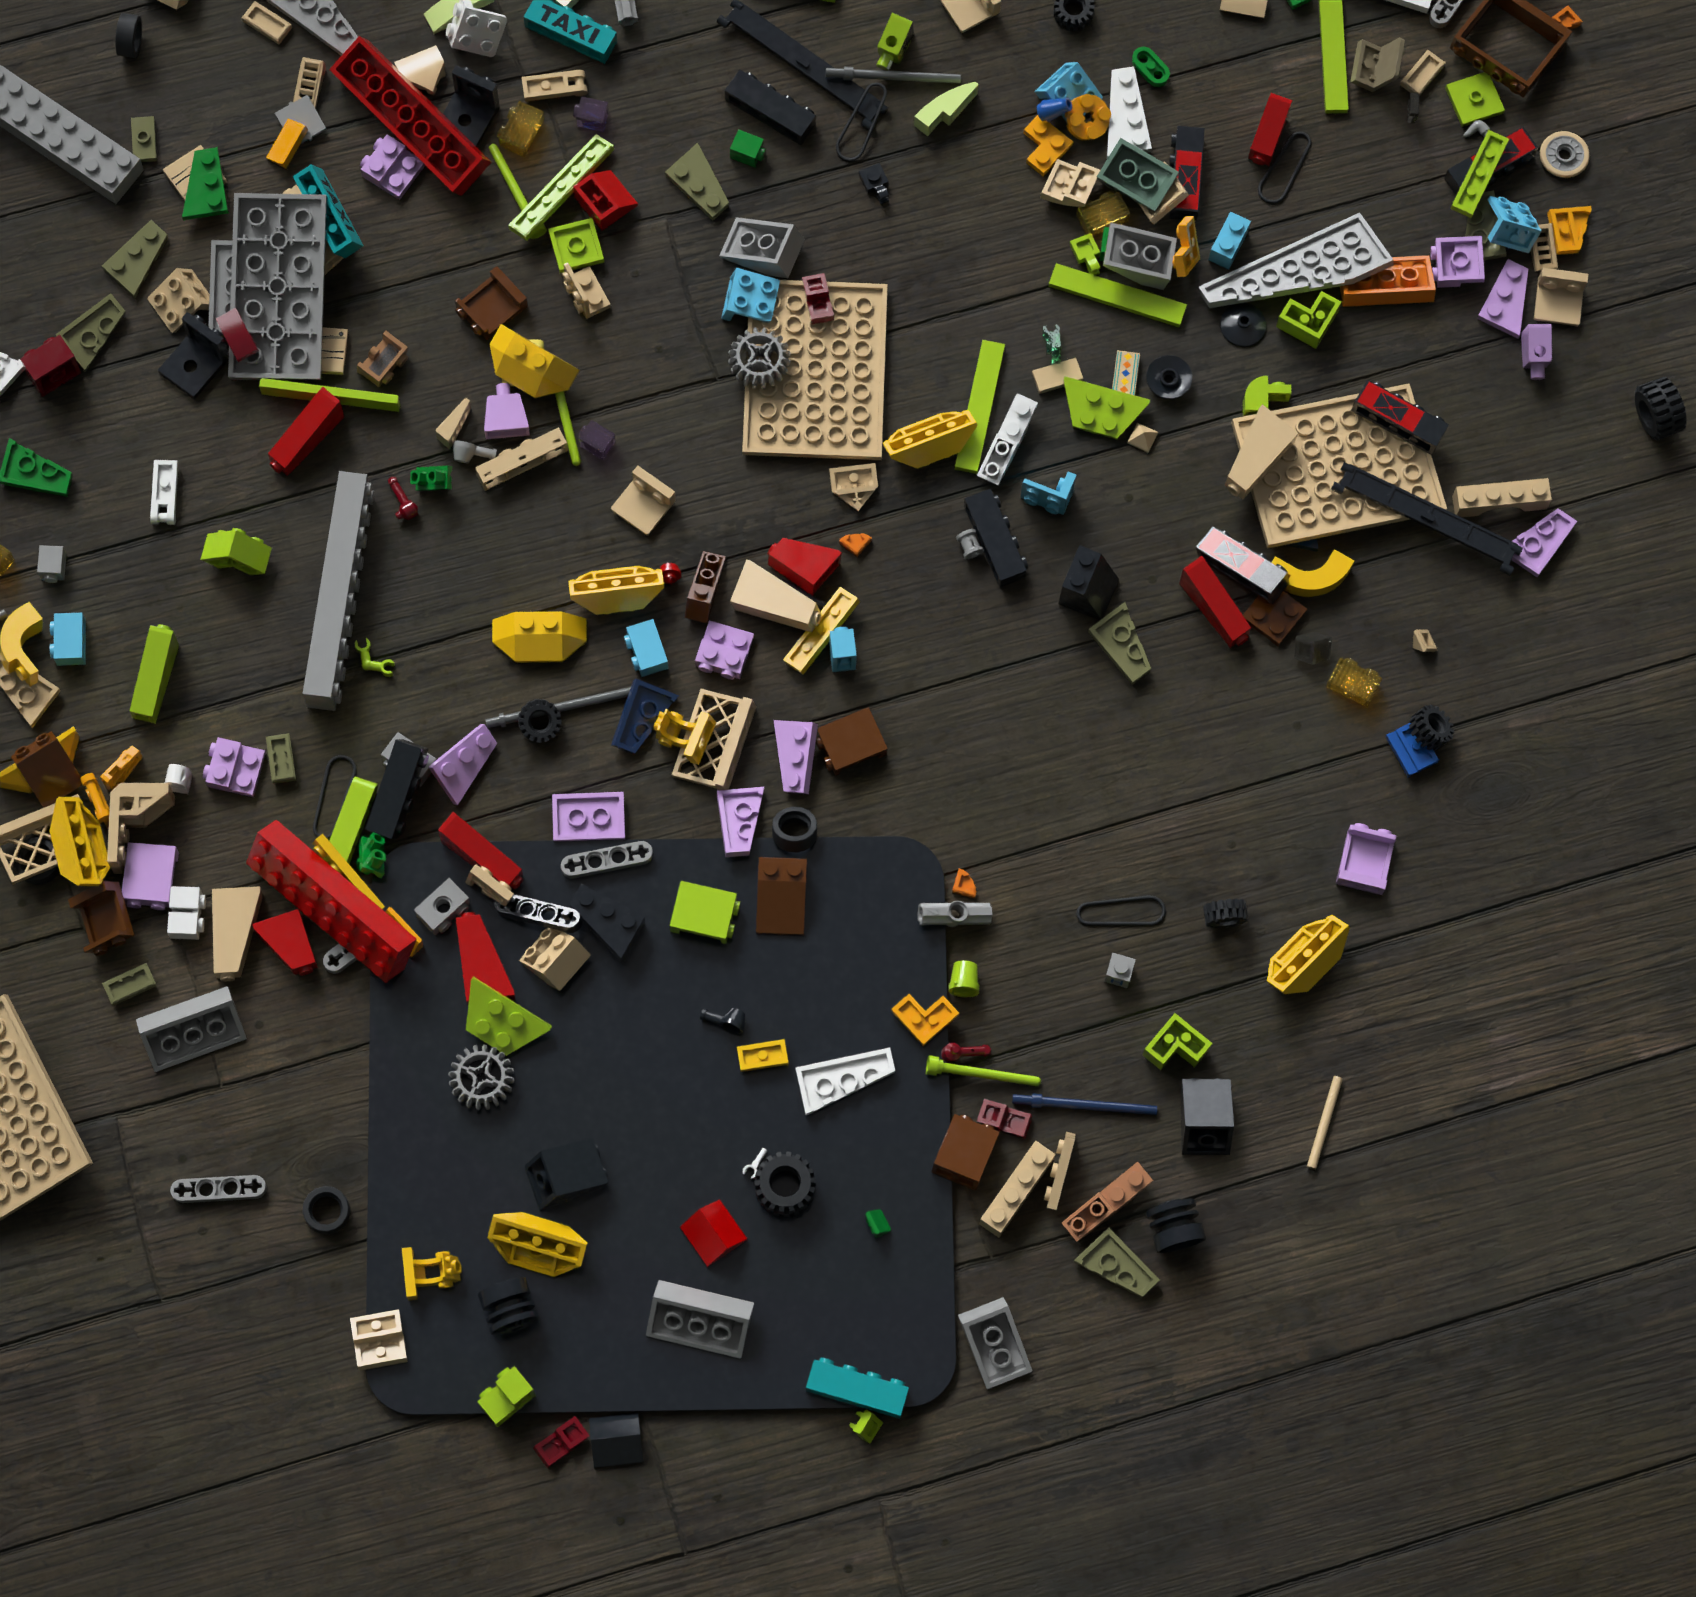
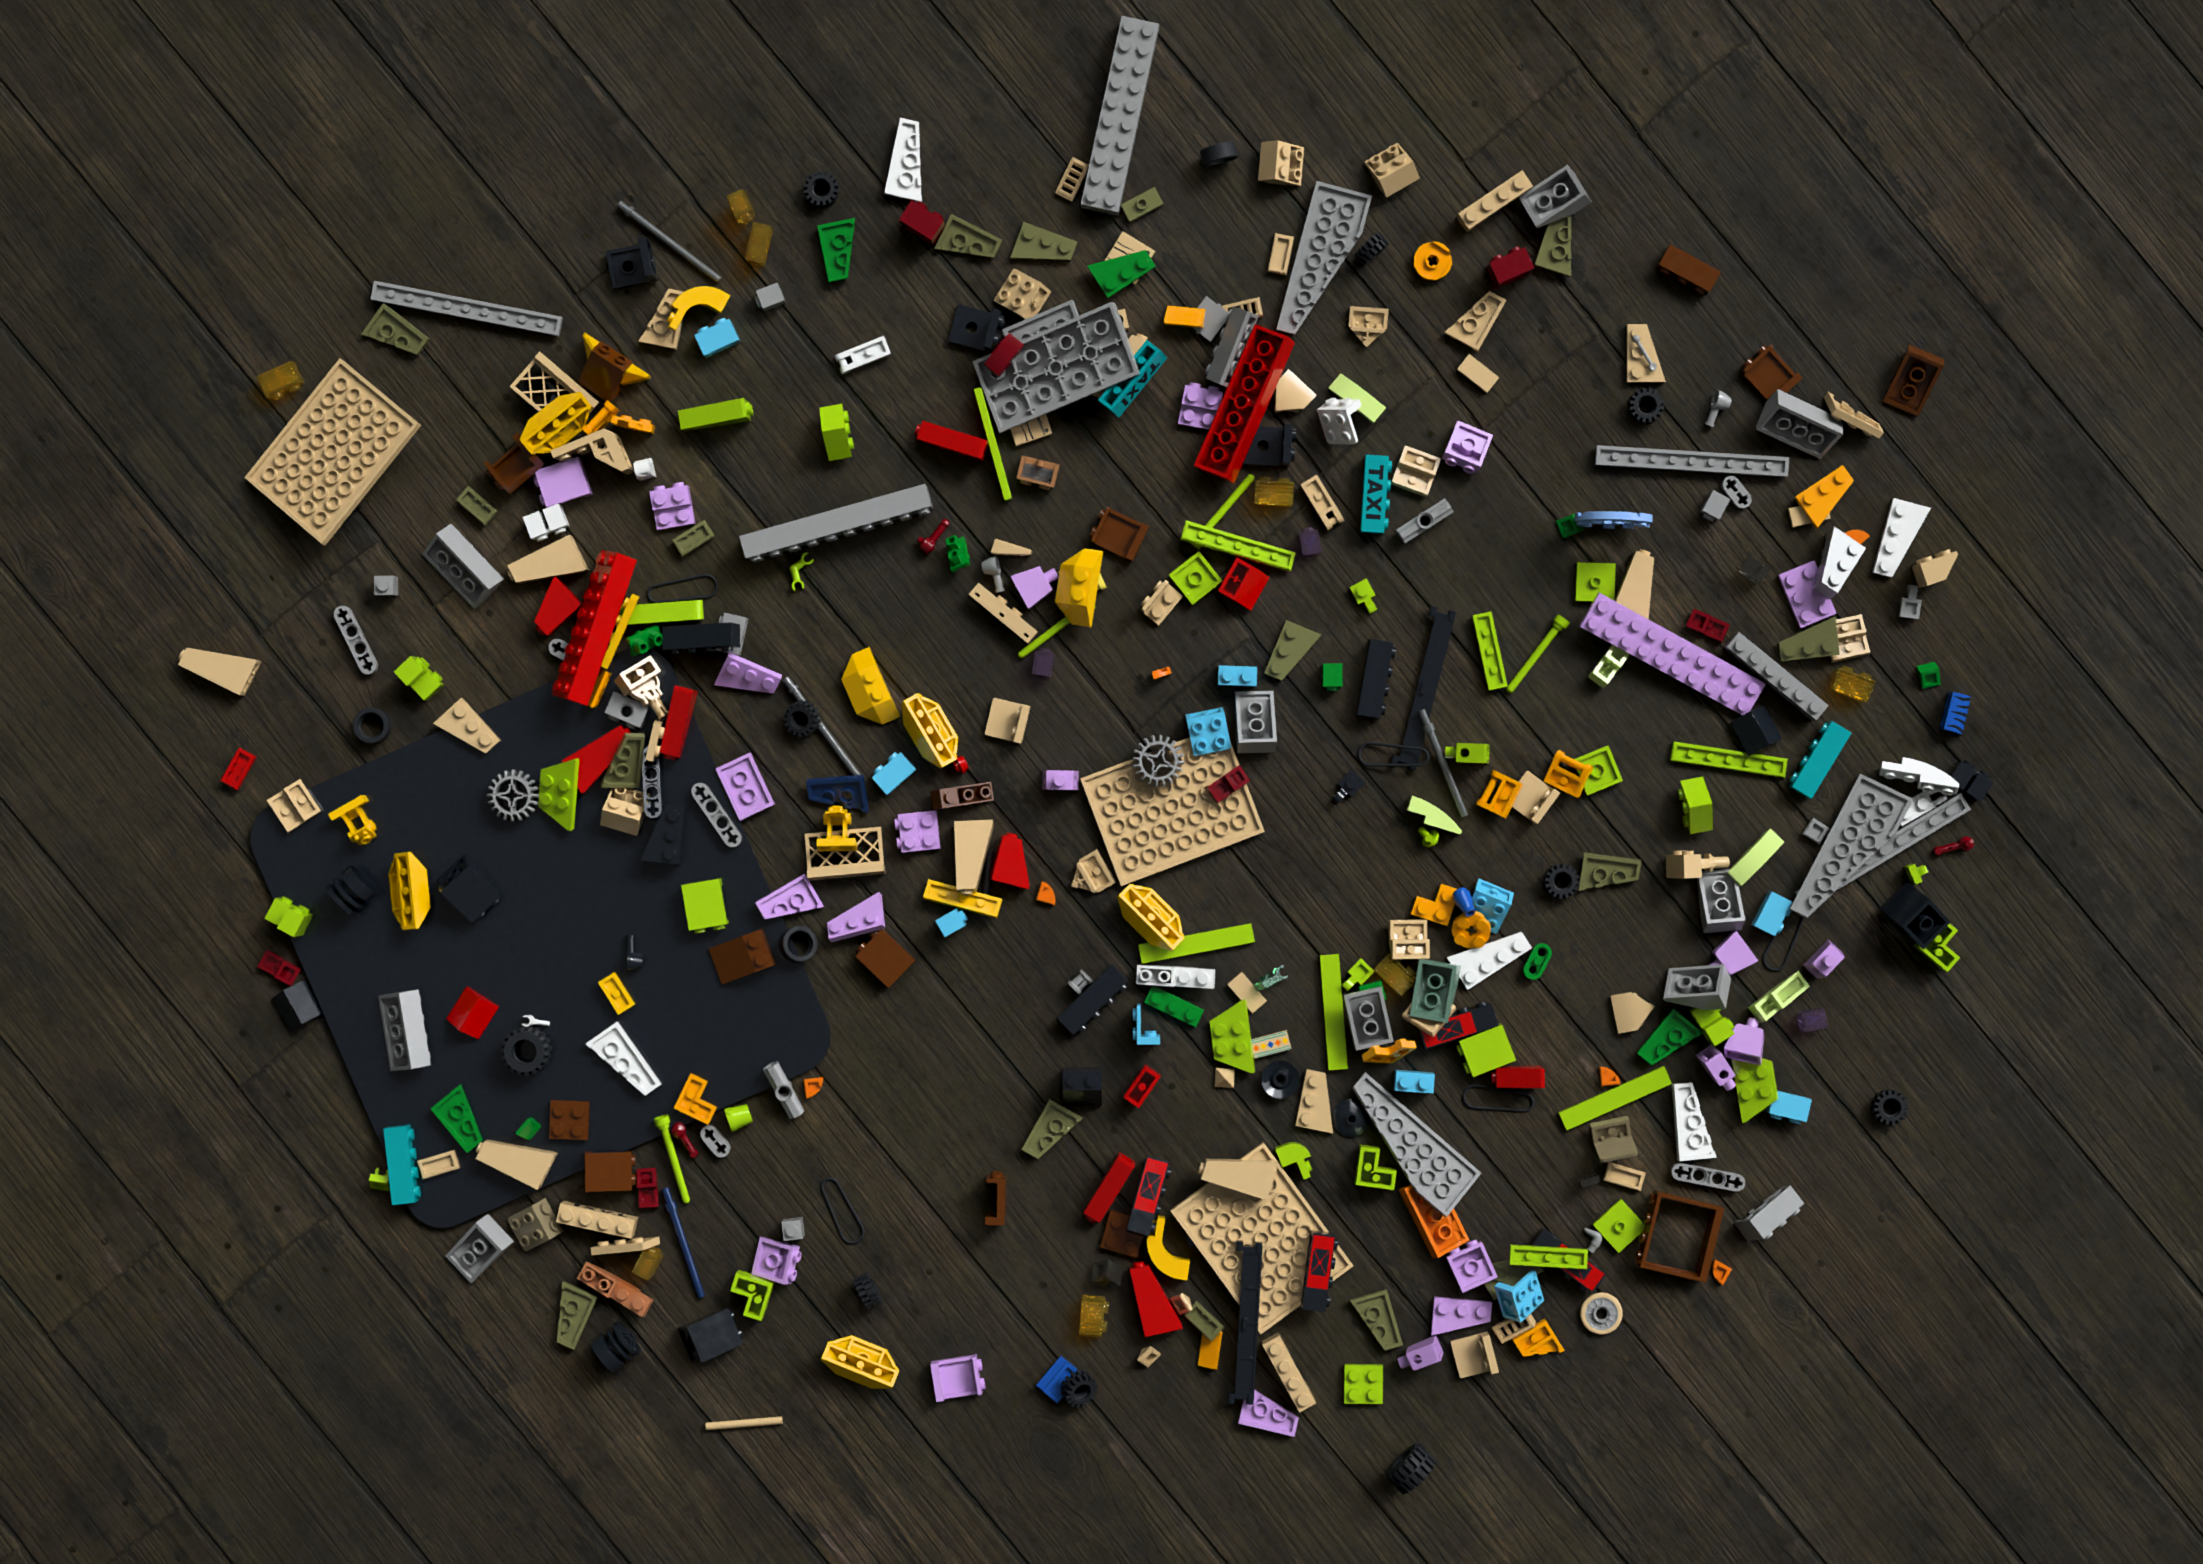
camera: 75 degrees right, 15 degrees up
none -> tan slope [178,648,261,696]
none -> red plate [220,748,257,790]
none -> light grey brick [374,576,398,596]
none -> lime brick [394,656,444,701]
none -> tan tile [417,1150,460,1179]
none -> green wing [431,1084,483,1153]
none -> tan wing [433,698,501,753]
none -> tan slope [475,1140,558,1190]
none -> dark tan bracket [508,1198,563,1251]
none -> reddish brown plate [549,1100,590,1140]
none -> olive wing [600,733,645,788]
none -> tan brick [614,655,669,720]
none -> clear yellow brick [632,1246,664,1280]
none -> light grey beam [700,1125,731,1157]
none -> lavender plate [751,1237,801,1285]
none -> reddish brown panel [985,1171,1007,1226]
none -> lavender torso [1042,770,1079,790]
none -> tan slope [1055,157,1089,202]
none -> red brick [1123,1064,1161,1108]
none -> red slope [1130,1261,1183,1337]
none -> green plate [1144,985,1204,1027]
none -> orange tile [1152,667,1172,680]
none -> slope [1170,1293,1192,1315]
none -> olive plate [1184,1301,1225,1342]
none -> light orange slope [1198,1332,1222,1370]
none -> light grey slope [1206,306,1259,387]
none -> medium azure brick [1218,665,1257,687]
none -> tan wing [1295,1069,1333,1133]
none -> lime plate [1344,1364,1383,1404]
none -> lime plate [1349,578,1377,614]
none -> olive wing [1350,1289,1403,1350]
none -> lime plate [1418,827,1439,847]
none -> lime panel [1456,1023,1516,1077]
none -> light orange plate [1476,770,1523,819]
none -> orange tile [1599,1067,1620,1086]

